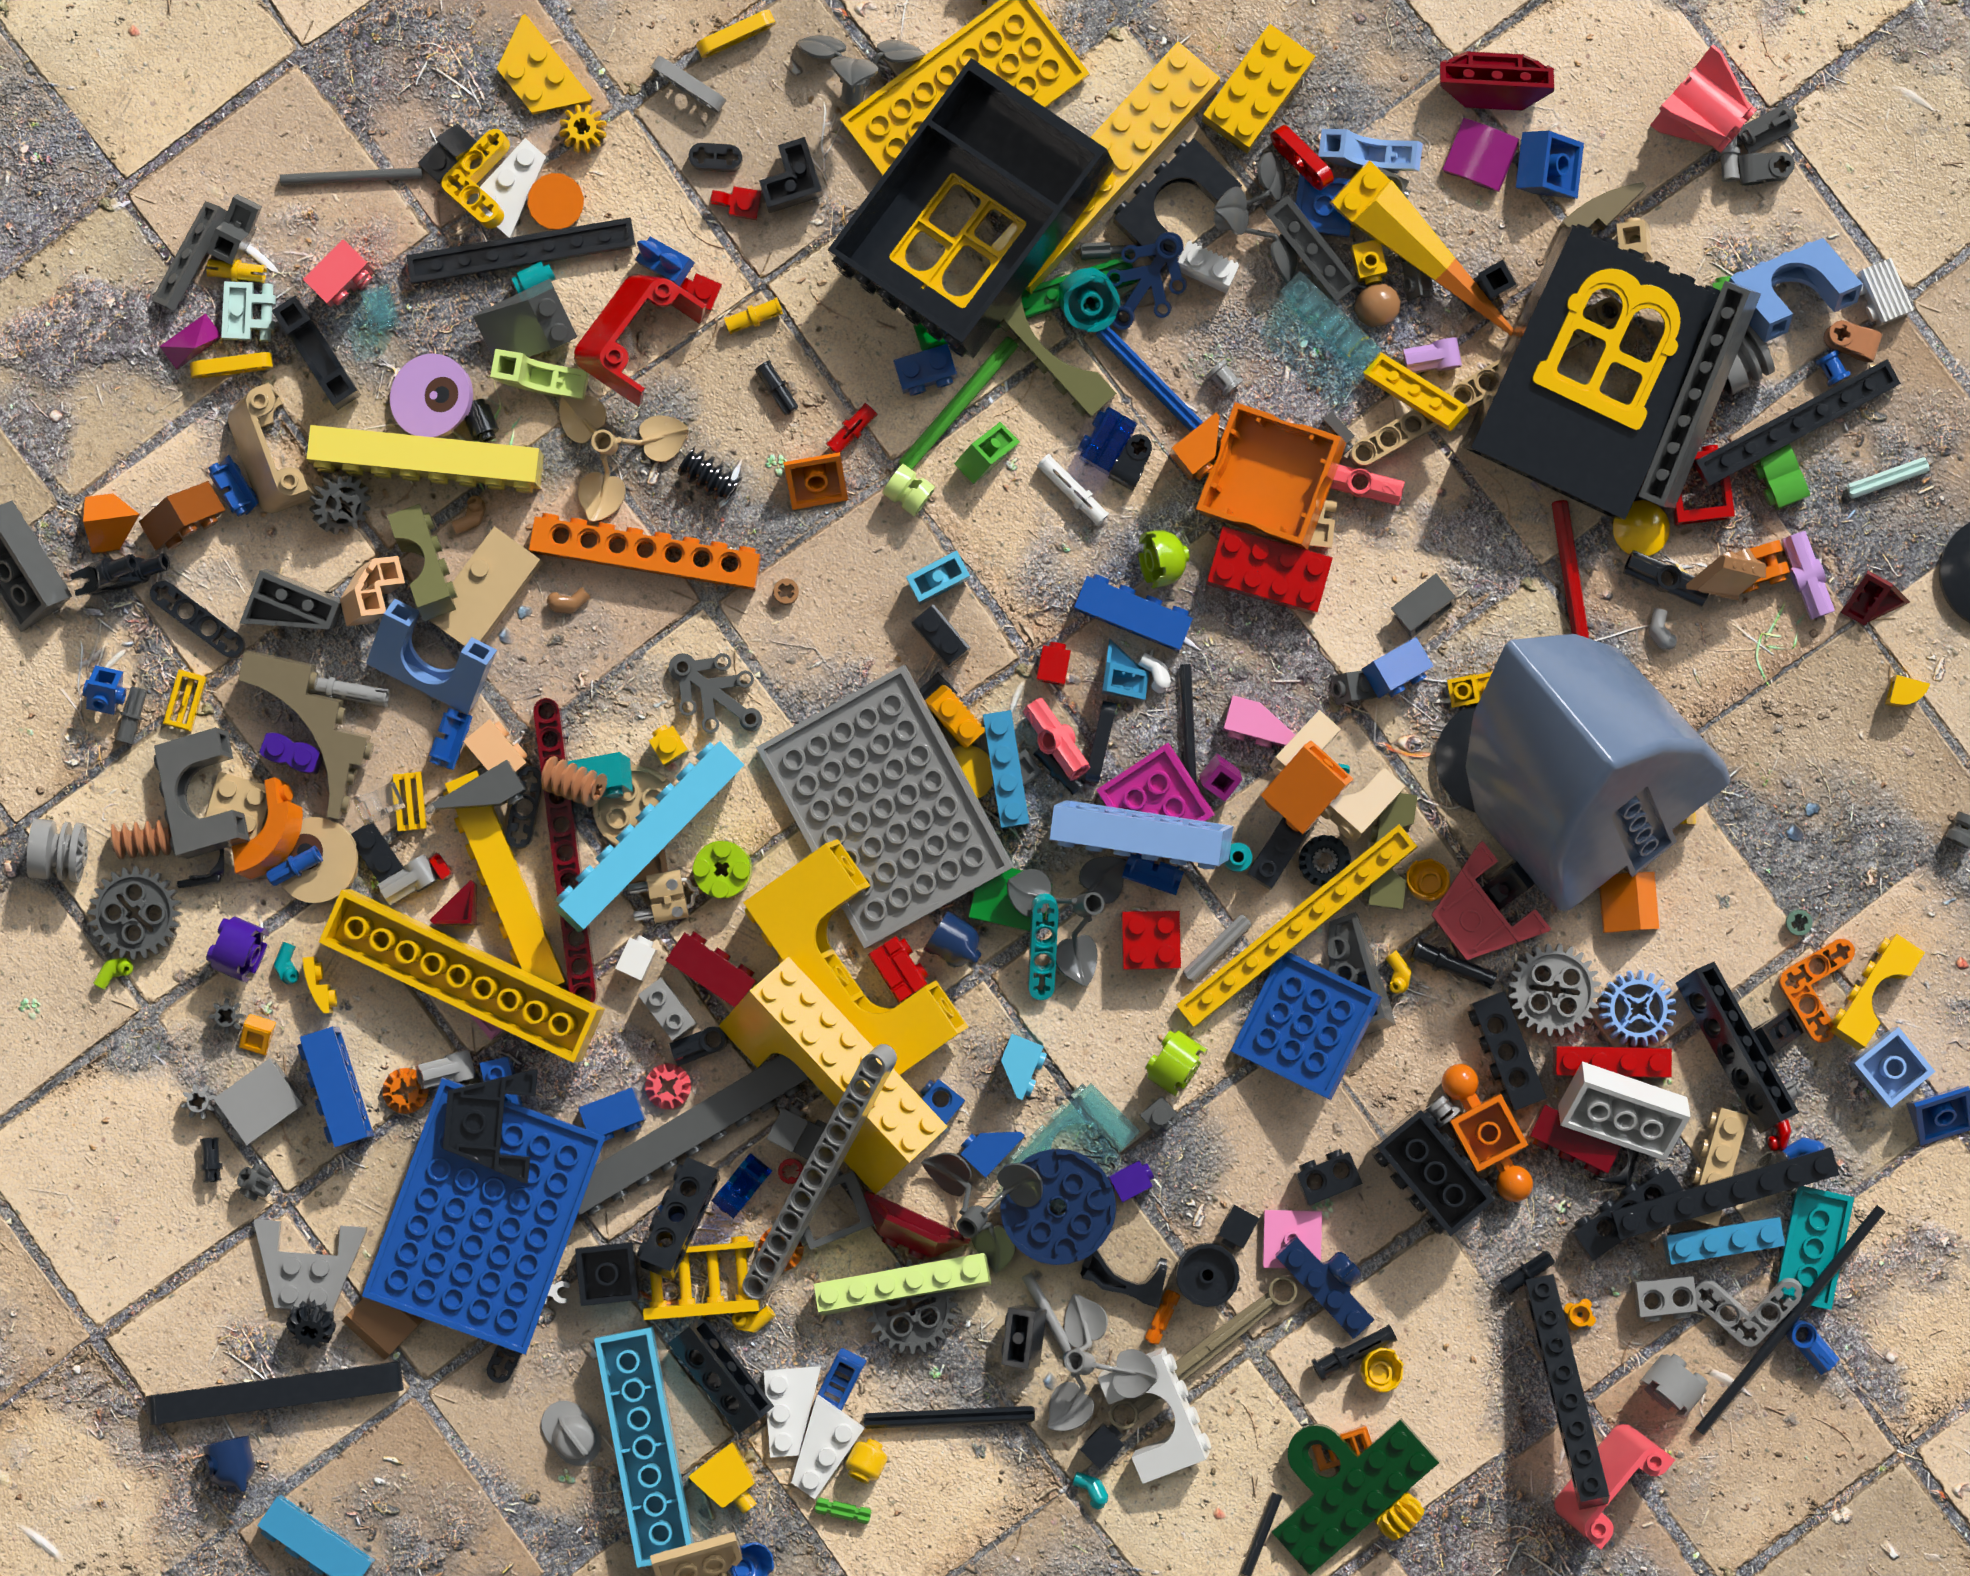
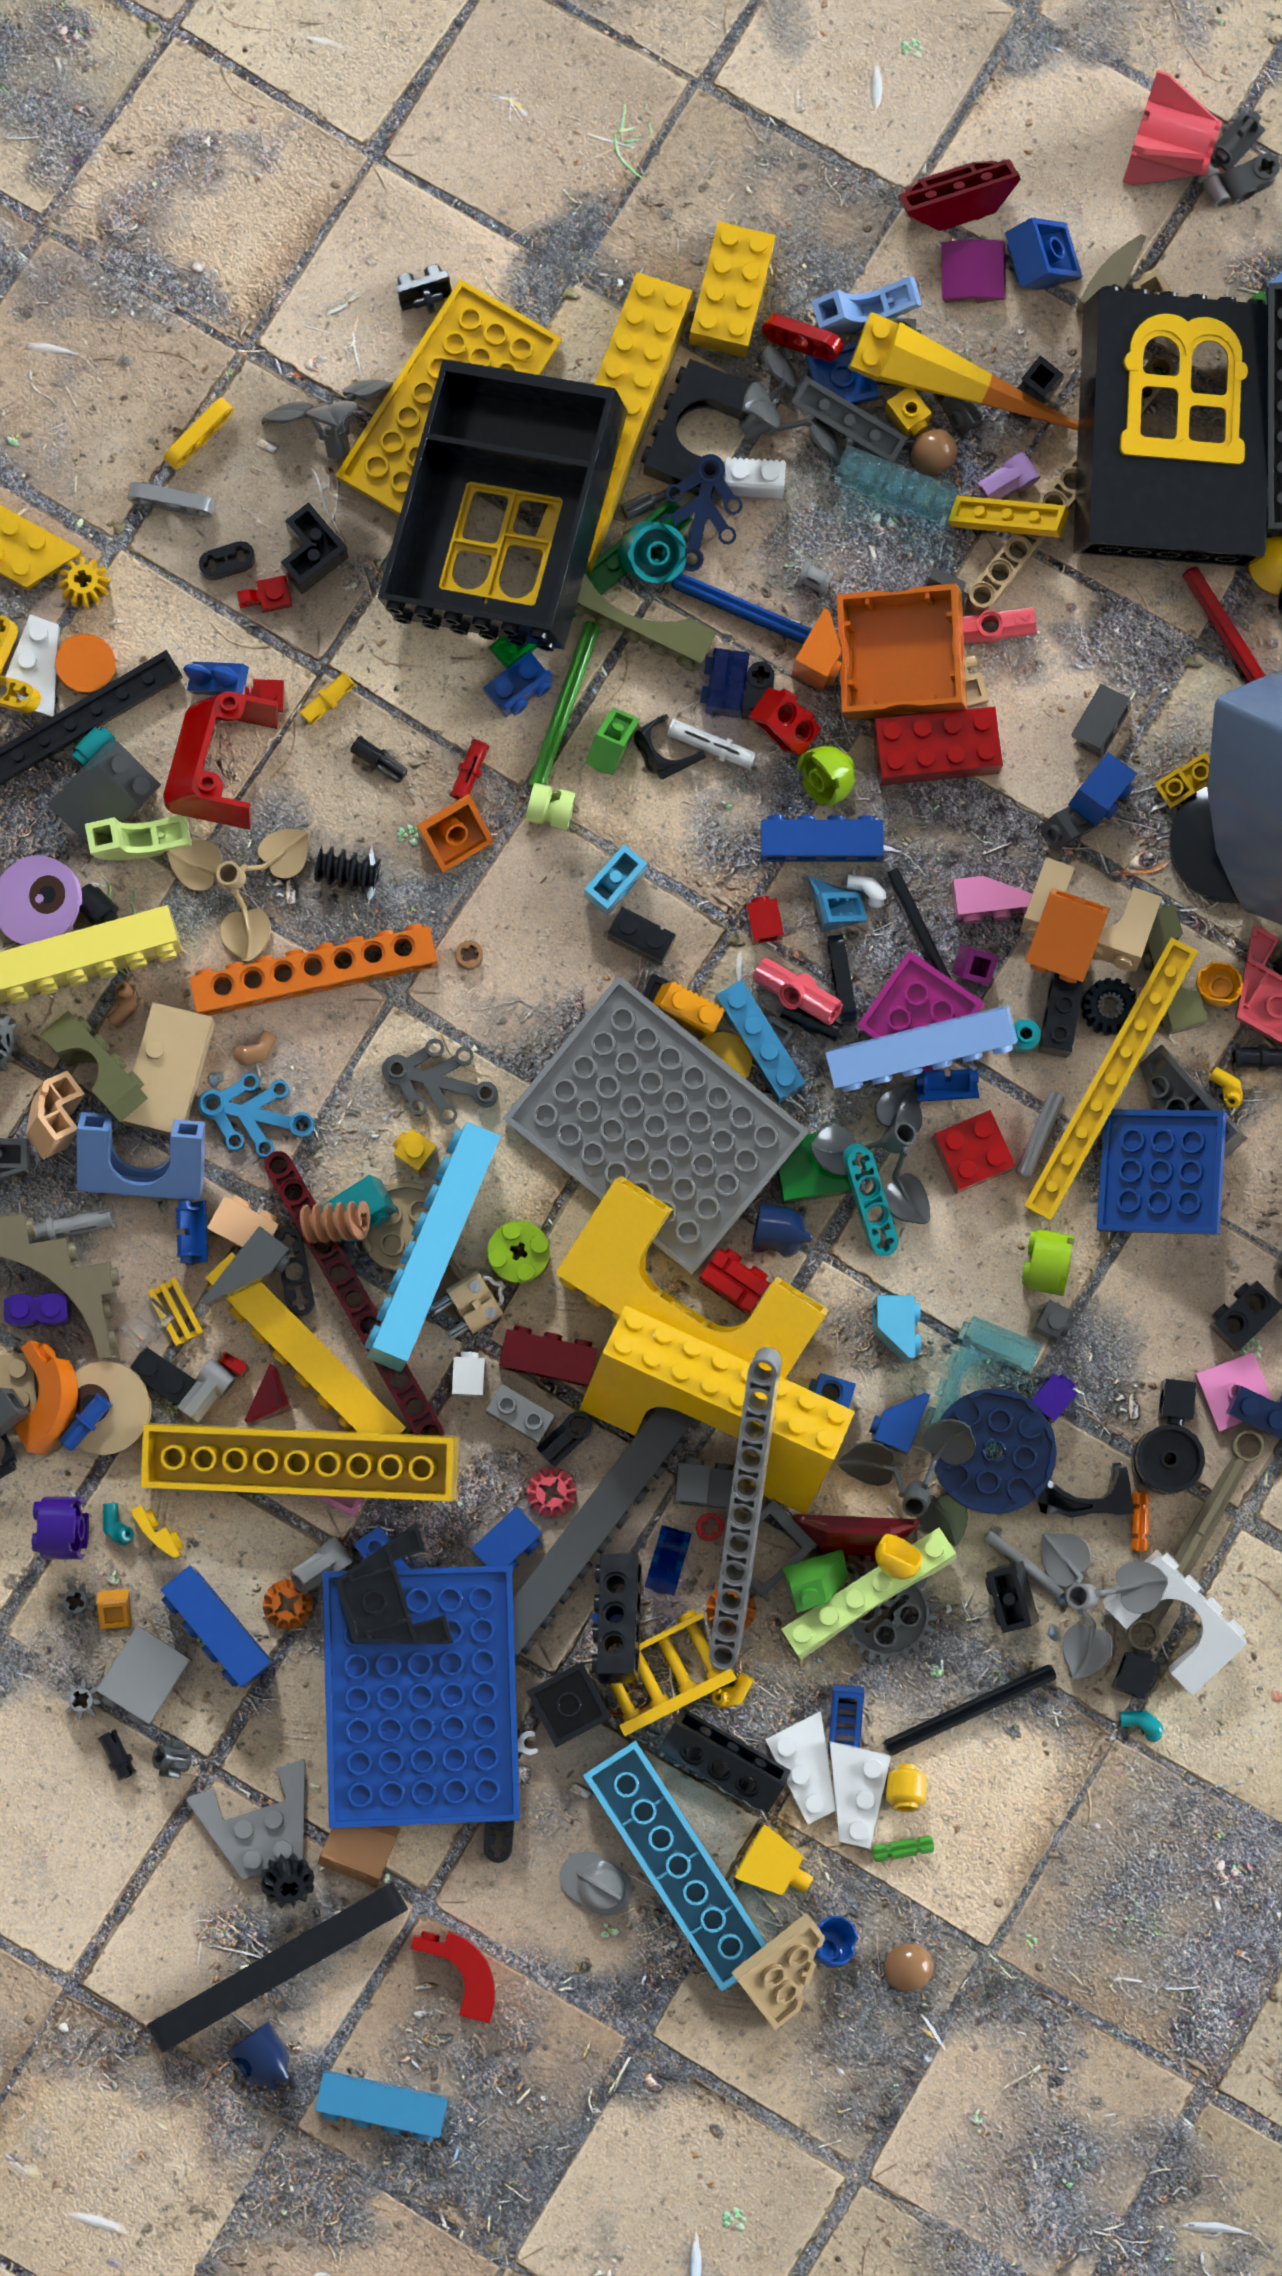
camera: 30 degrees left, 5 degrees down
none -> dark azure plant [197,1073,315,1159]
none -> red arch [410,1930,495,2024]
none -> black helmet [634,714,707,779]
none -> red brick [748,688,821,757]
none -> bright green slope [782,1549,849,1612]
none -> yellow hair [875,1534,923,1580]

